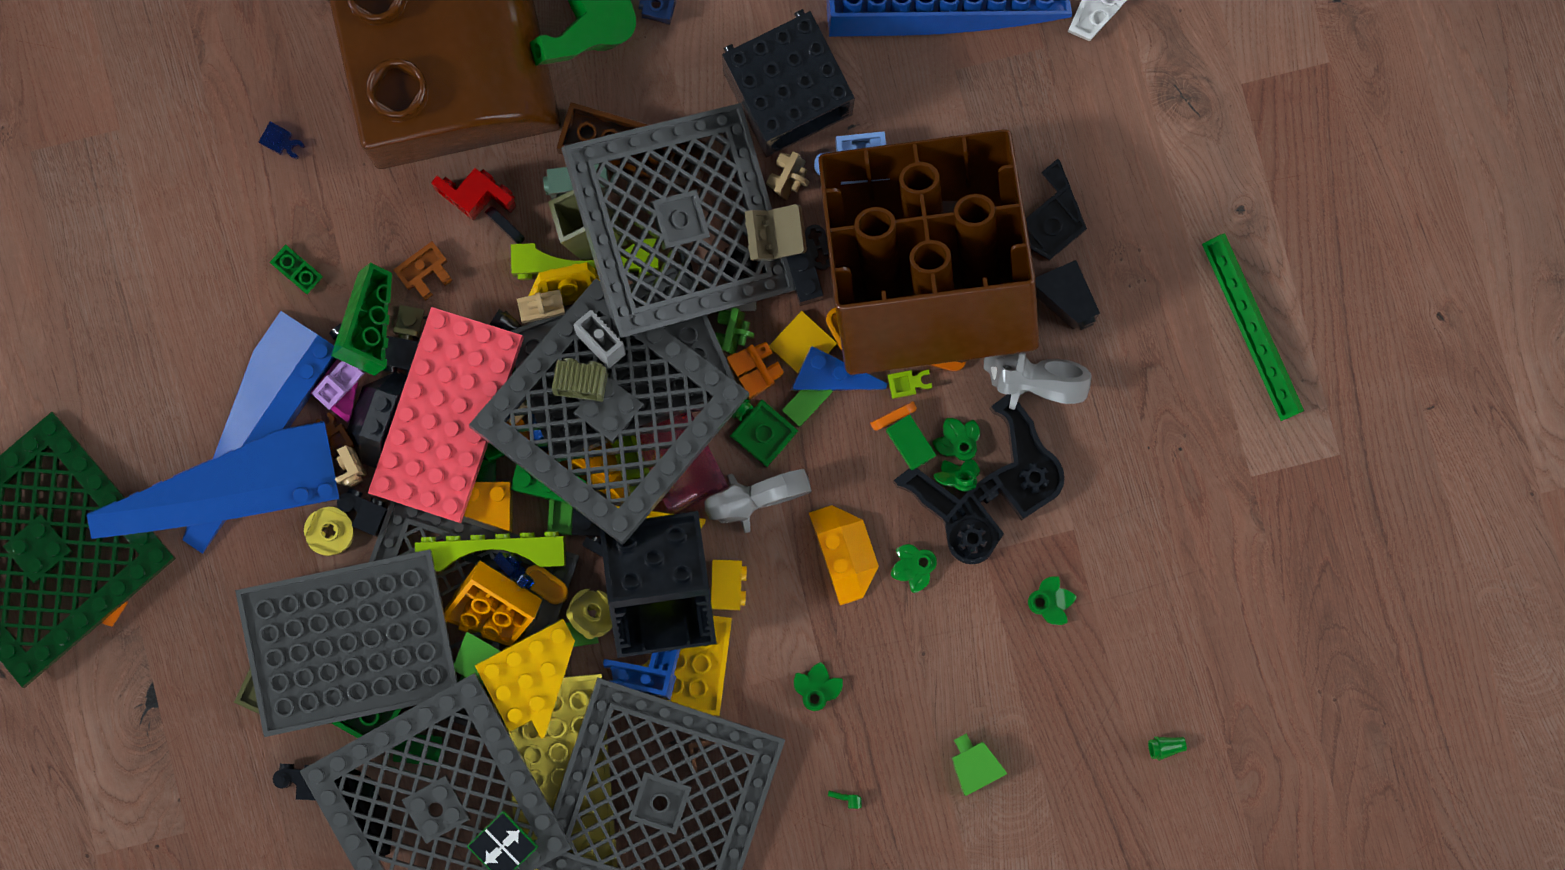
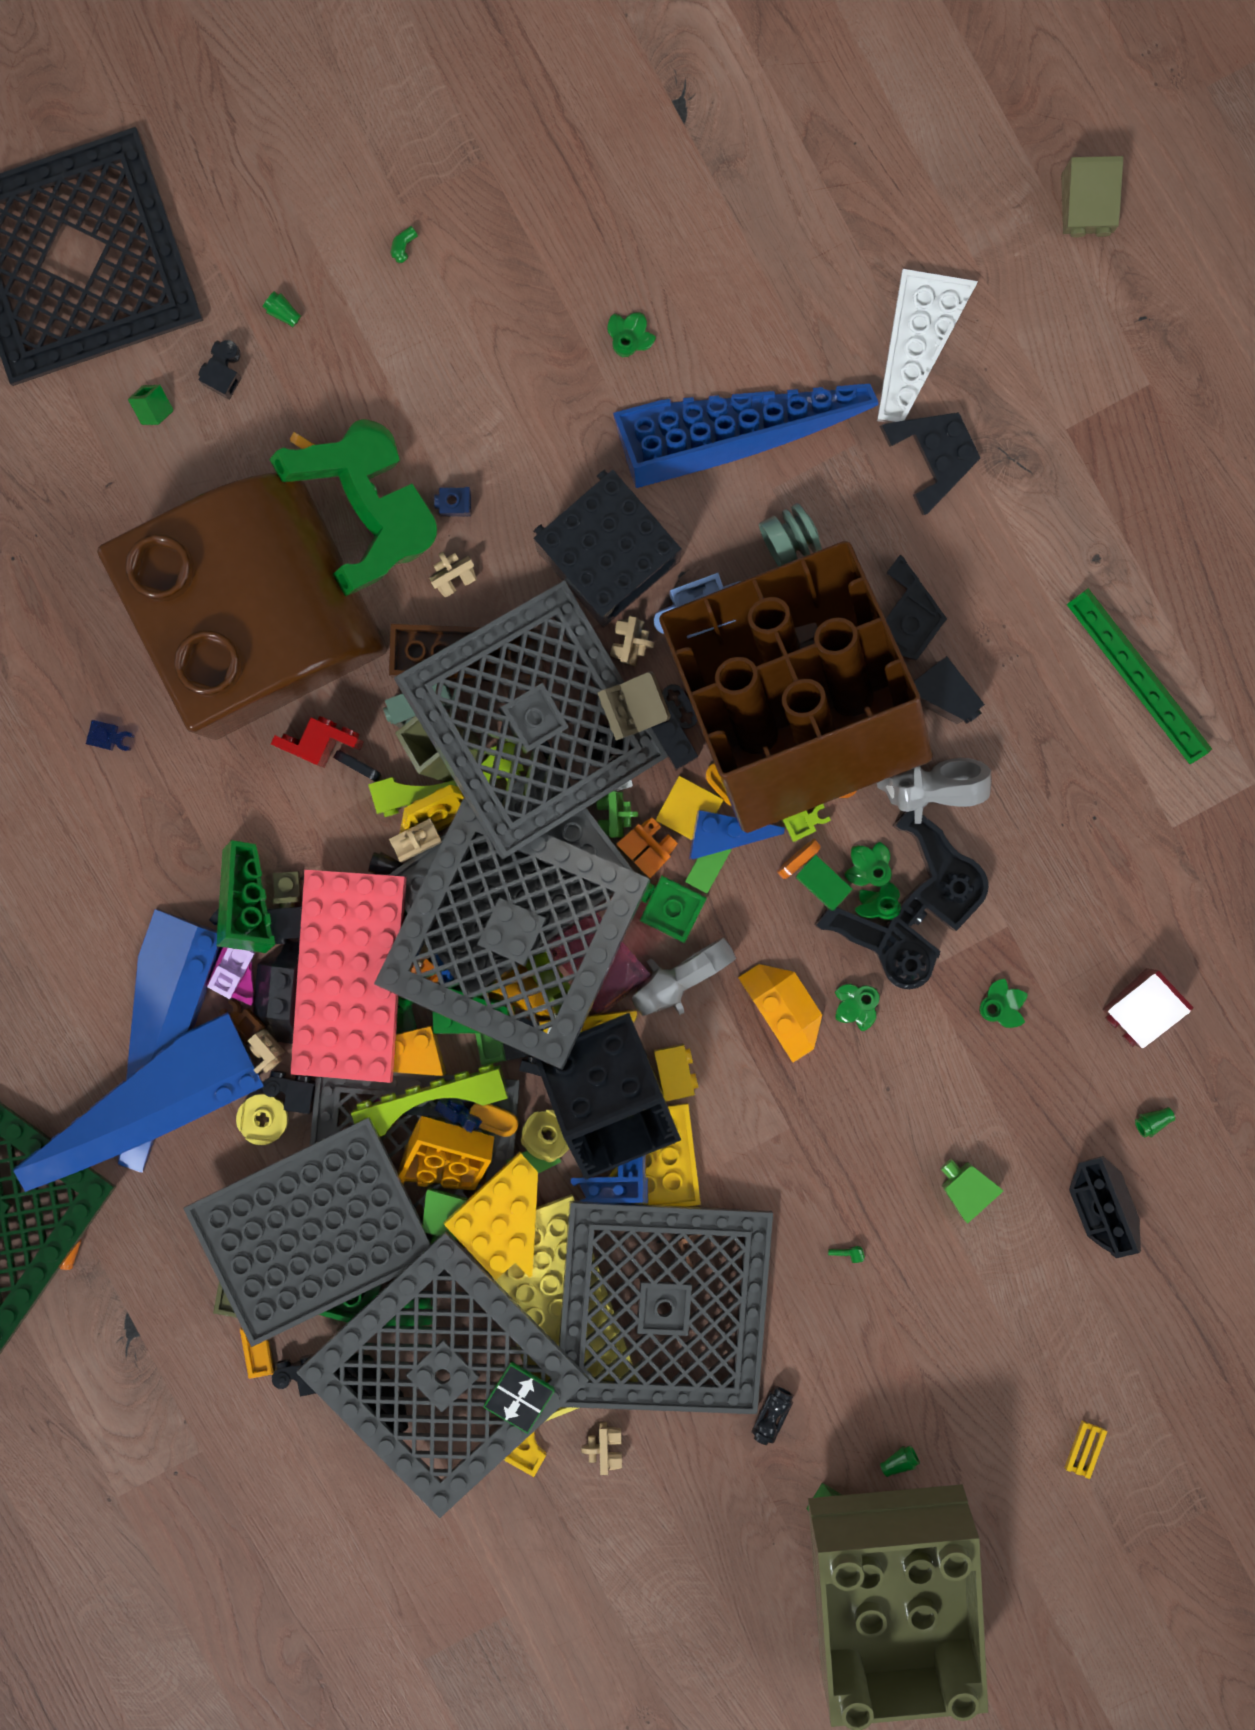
camera: 10 degrees left, 5 degrees up
green slope [269,244,323,295] -> none
dark orange plate [393,241,453,301] -> none
olive brick [552,358,608,402] -> none
light grey brick [573,310,625,368] -> none
green plate [794,662,843,711] -> none
none -> light orange tile [240,1327,275,1379]
none -> tan hips [429,552,477,597]
none -> sand green wheel [758,503,822,567]
none -> black wing [880,412,980,515]
none -> black wedge [1069,1156,1141,1258]
none -> slope [1102,968,1194,1048]

